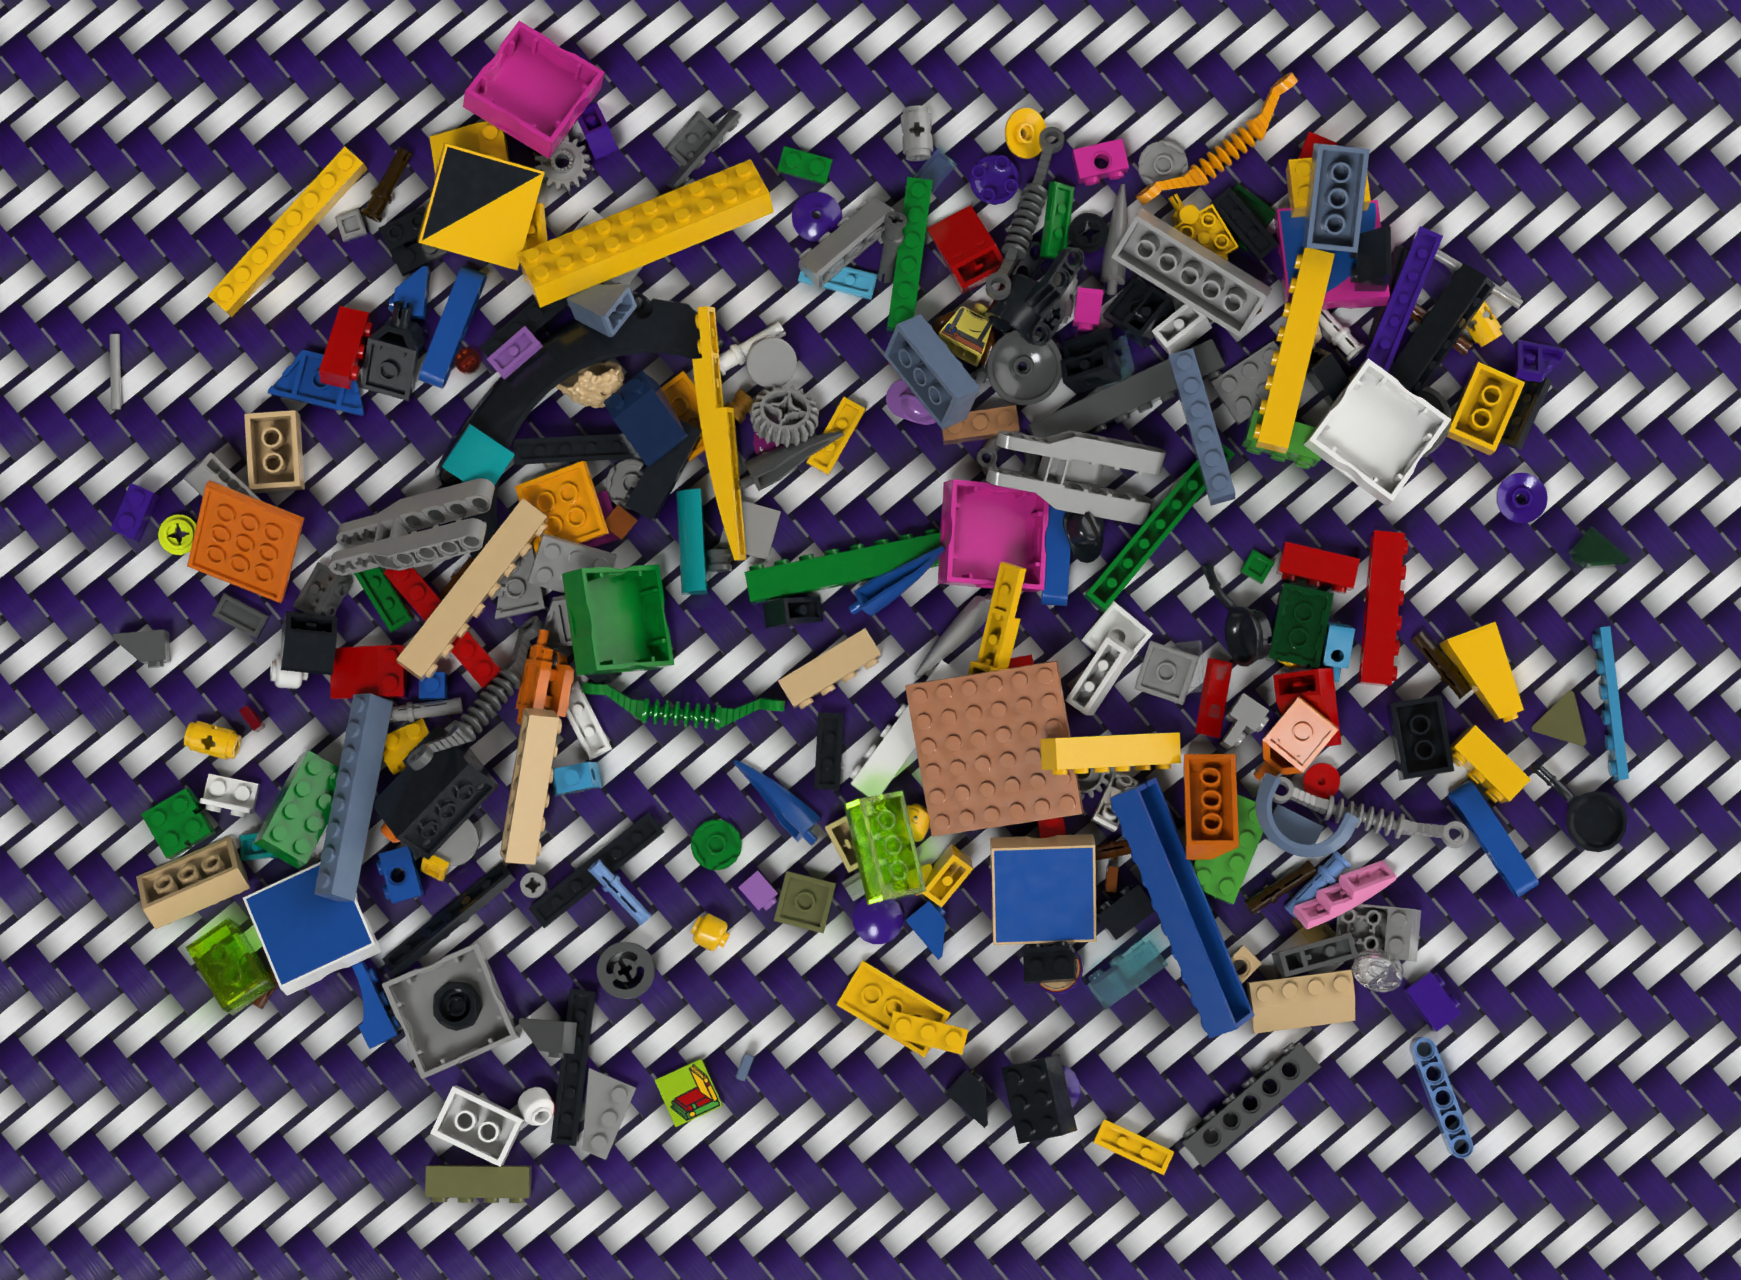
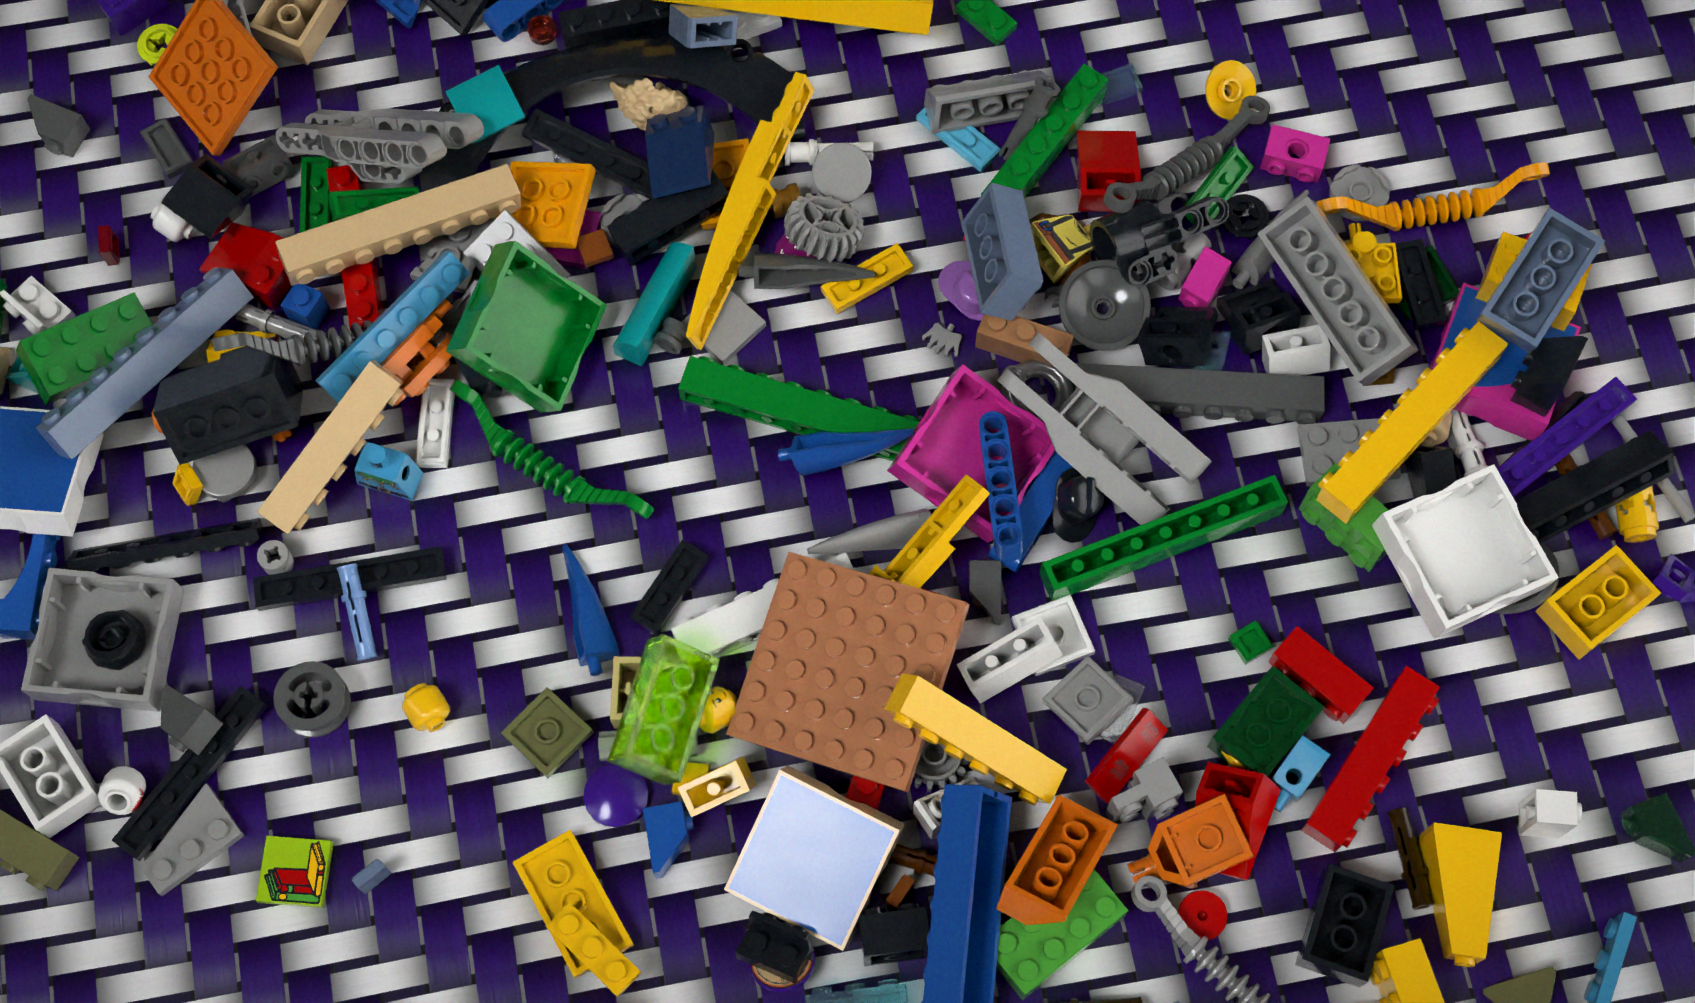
camera: 30 degrees right, 15 degrees down
yellow piece [184,721,241,760] -> none
blue brick [376,846,425,904] -> none
medium lavender plate [487,326,543,380] -> none
green tile [691,819,742,871] -> none
medium lavender brick [738,870,778,911] -> none
black slope [762,596,823,628] -> none
tan brick [778,628,881,710] -> none
dark purple dish [792,192,842,242] -> none
light grey piece [901,106,933,161] -> none
dark purple dish [970,155,1020,205] -> none
sand blue brick [1168,348,1235,506] -> none
black piece [1202,564,1272,667] -> none
sand blue piece [1255,773,1360,858] -> none
dark purple dish [1496,473,1548,523] -> none
black plate [1499,377,1552,450] -> none
none -> dark azure plate [315,250,470,403]
none -> green tile [328,186,420,222]
none -> light grey piece [922,323,962,357]
none -> dark grey slope [969,560,1001,625]
none -> blue beam [979,411,1023,562]
none -> white brick [1518,789,1582,839]

